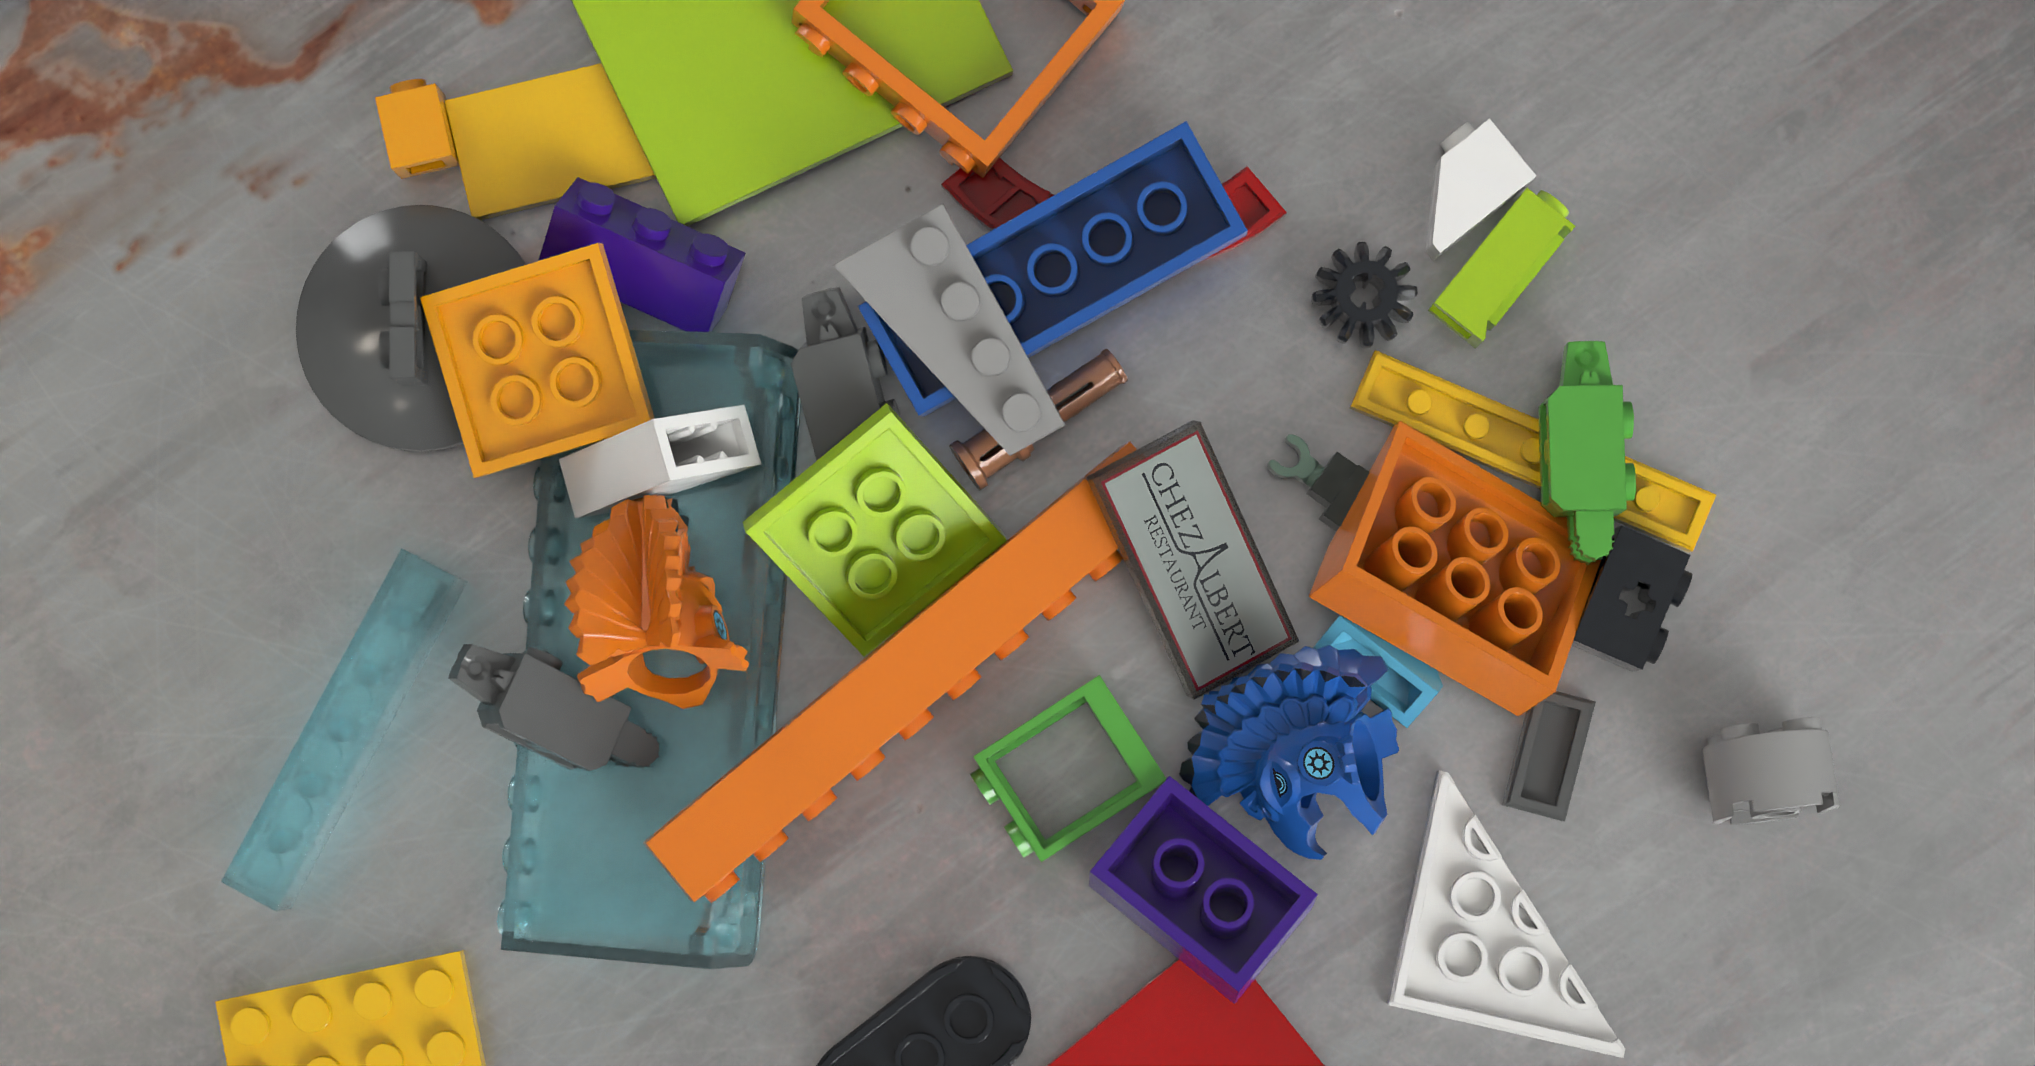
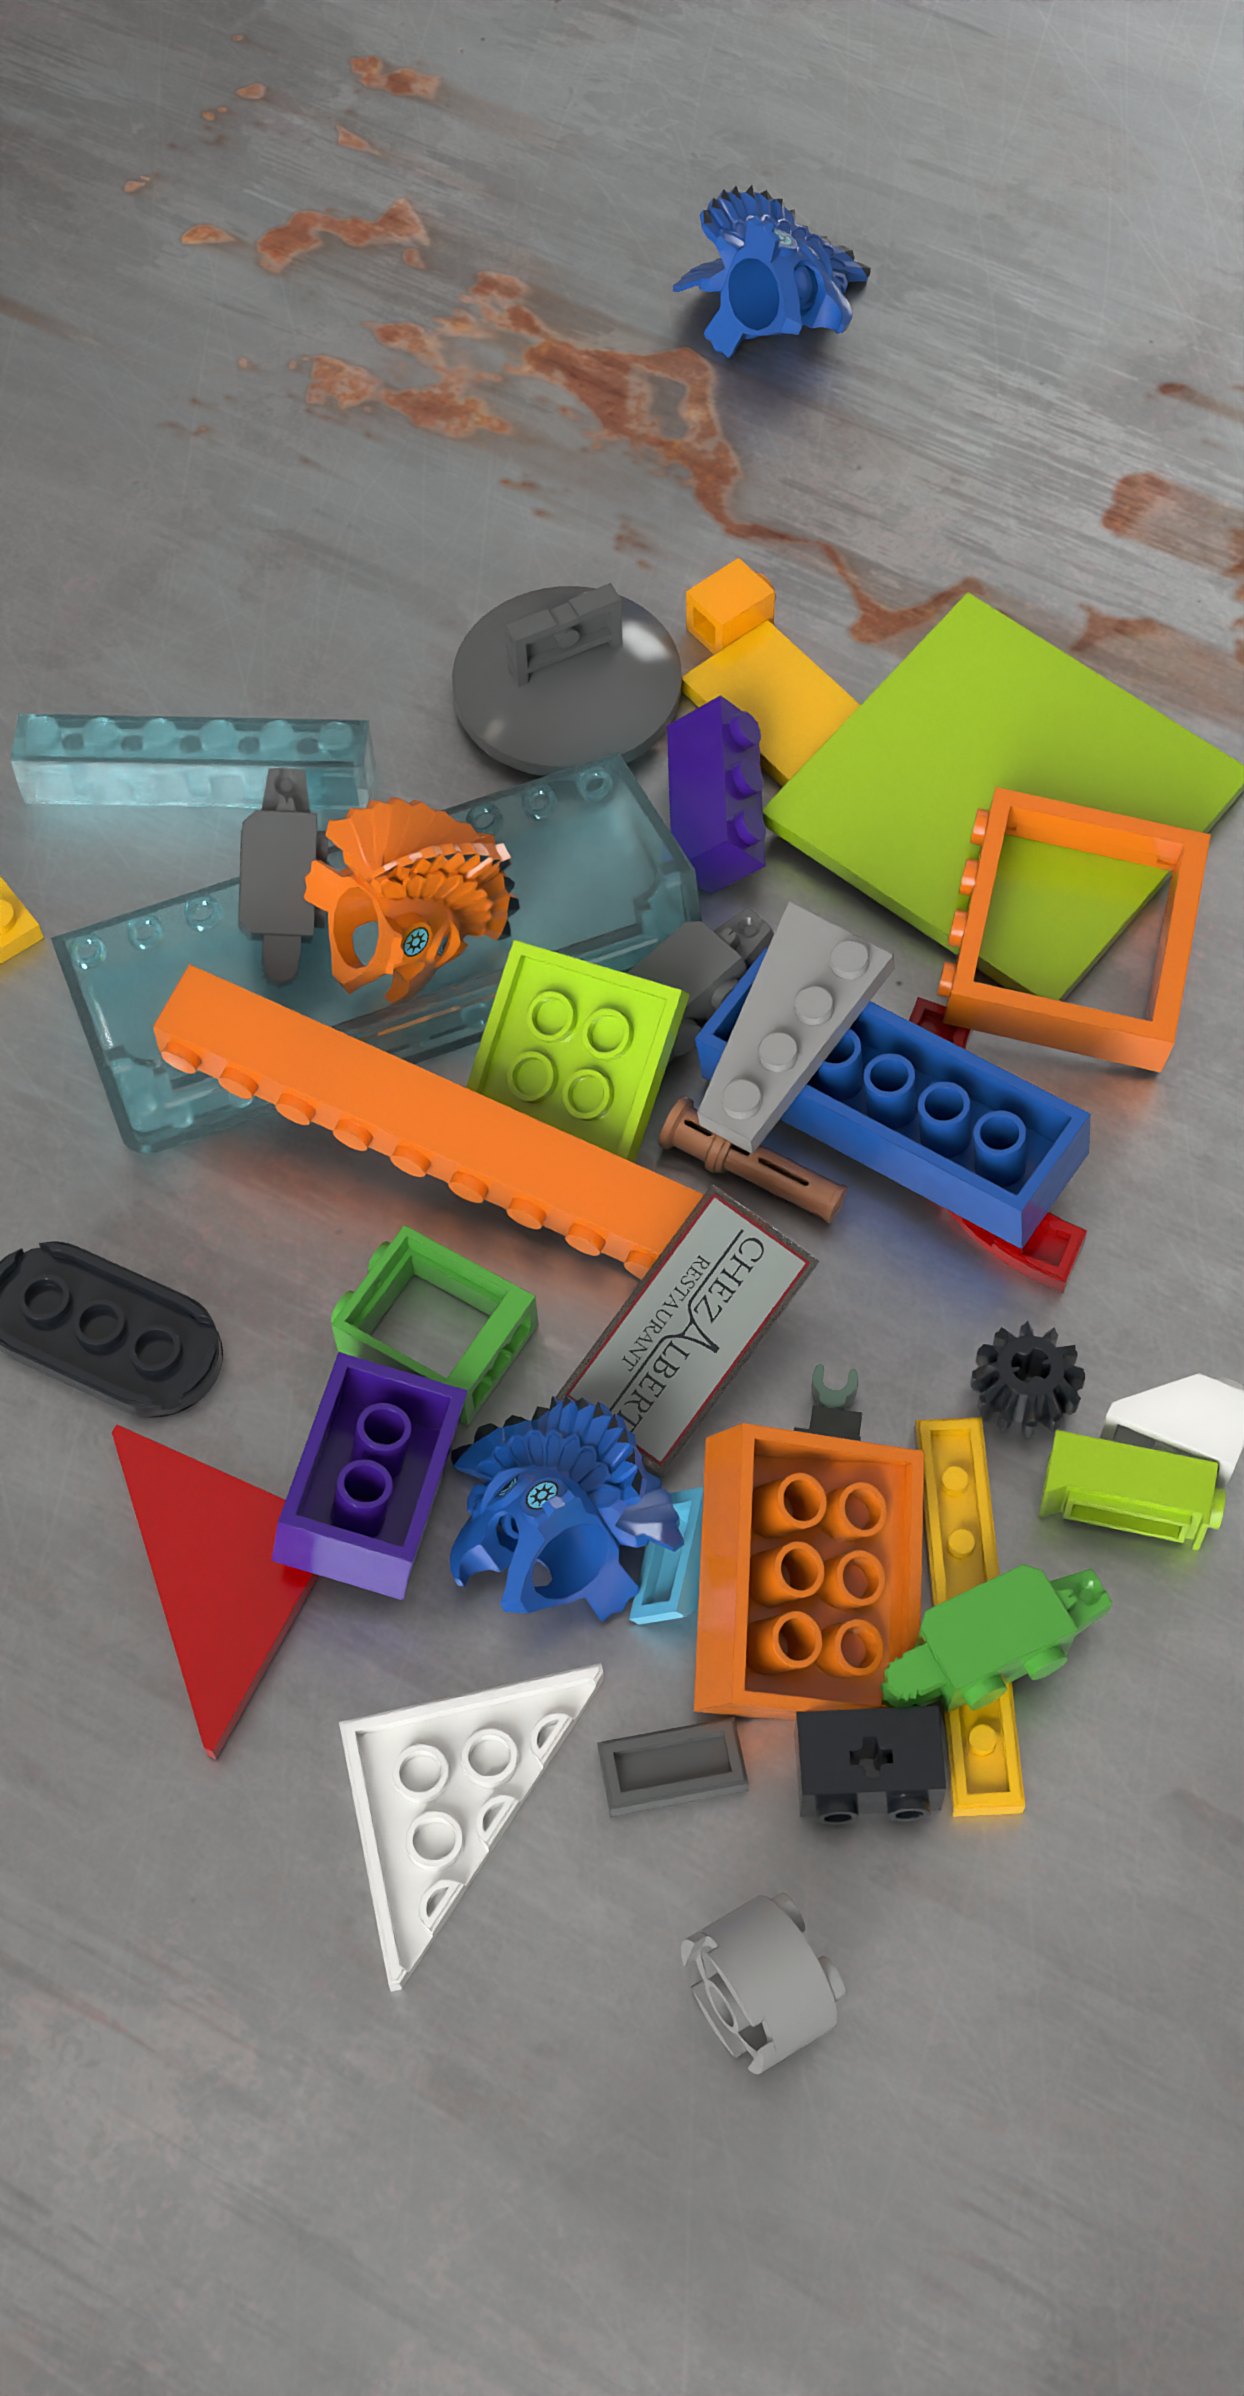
camera: 65 degrees right, 25 degrees down
light orange plate [420,243,655,478] -> none
white slope [559,405,761,519] -> none

